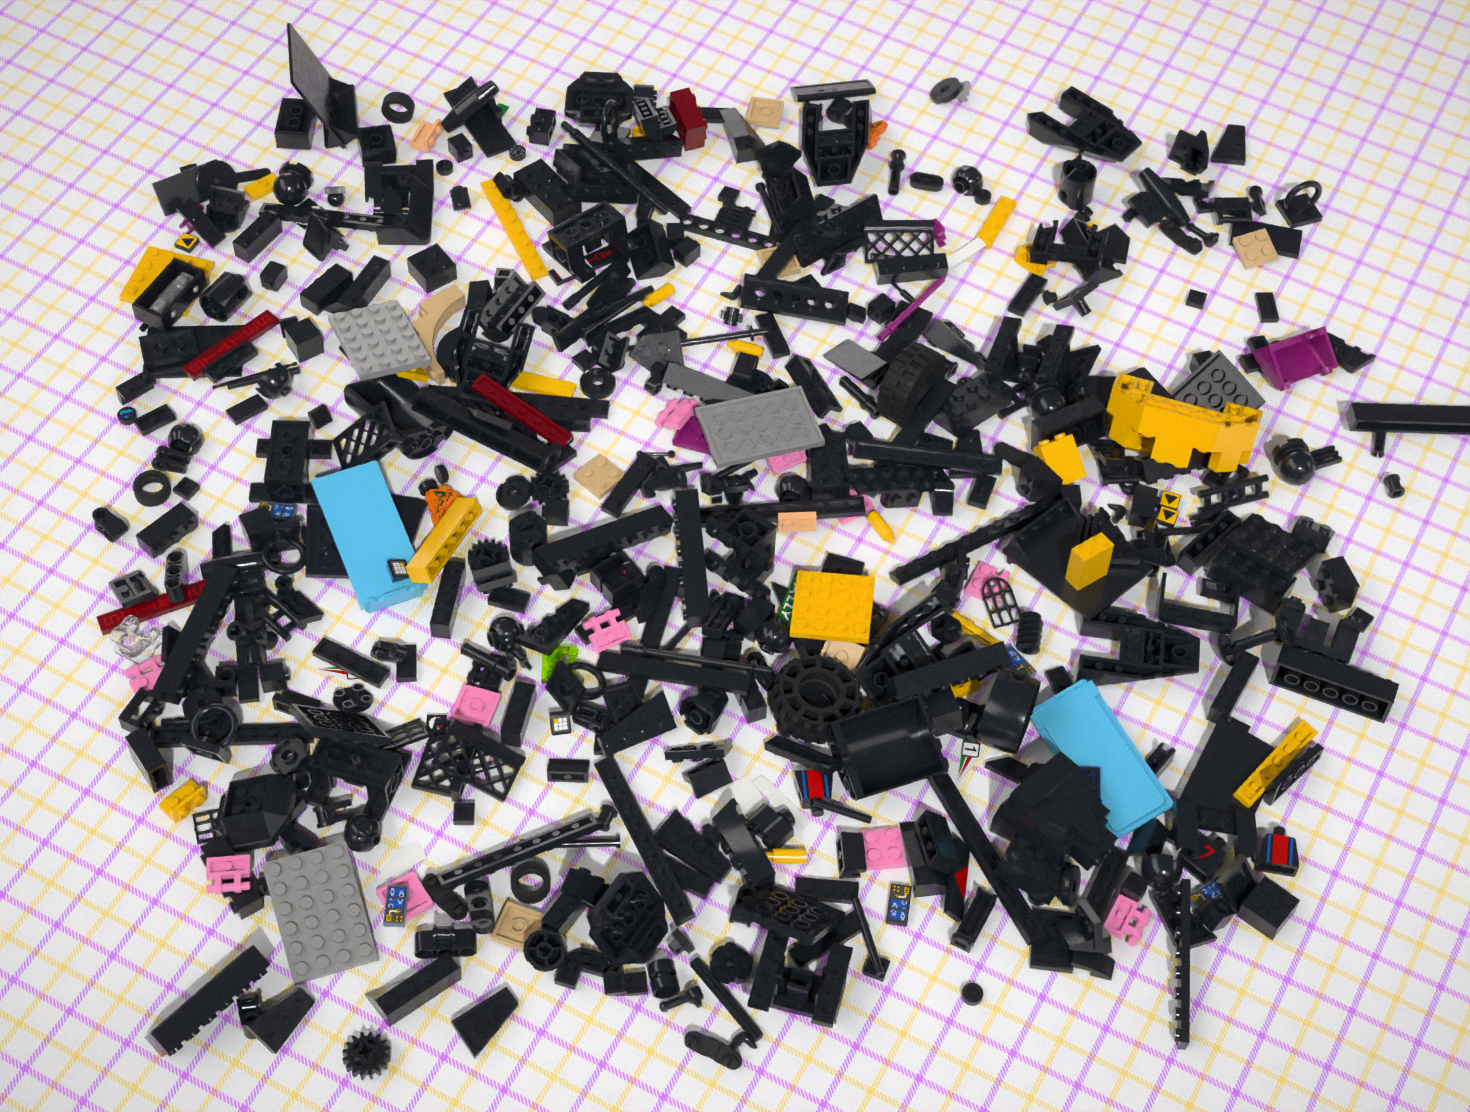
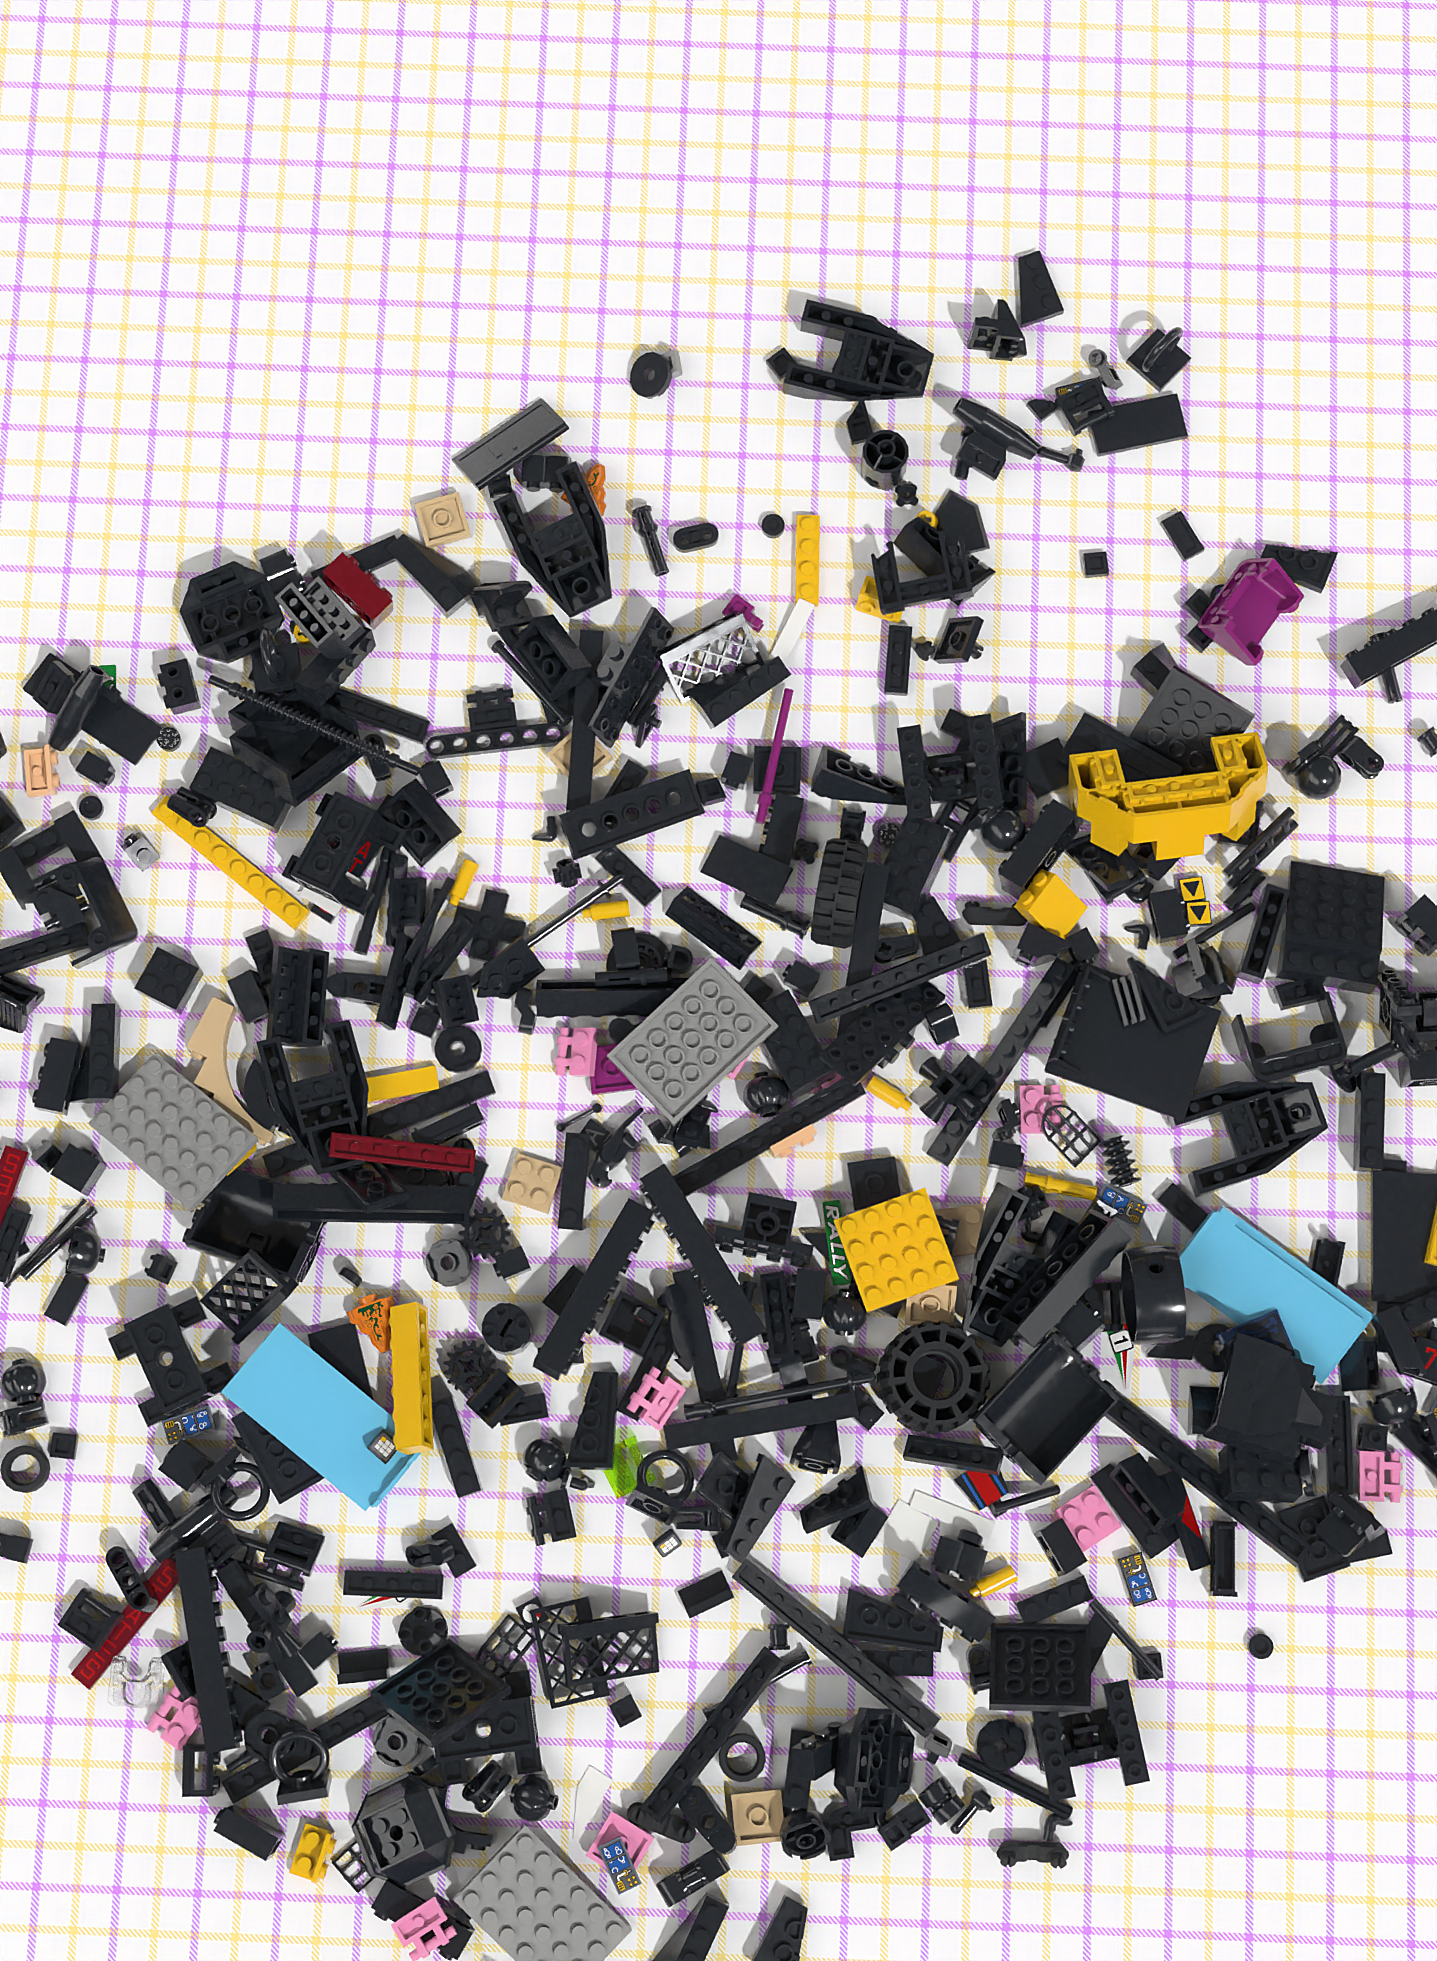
camera: 25 degrees left, 25 degrees up
black brick [136,502,198,559] -> none
black bush [275,575,295,596] -> none
black tile [418,479,438,496] -> none
bright pink plate [450,684,502,731] -> none
black pin [460,643,517,682] -> none
black brick [500,681,537,747] -> none
black brick [673,236,701,268] -> none
black tile [718,186,740,204] -> none
black piece [891,282,915,304] -> none
black plant [952,165,983,196] -> none
yellow brick [1065,532,1114,591] -> none
black wing [1161,177,1215,199] -> none
black piece [1161,219,1203,255] -> none
tan plate [1232,228,1278,270] -> none
black bracket [1291,516,1336,553] -> none
none -> black pin [595,966,667,986]
none -> black brick [919,1054,987,1123]
none -> black piece [1338,735,1384,780]

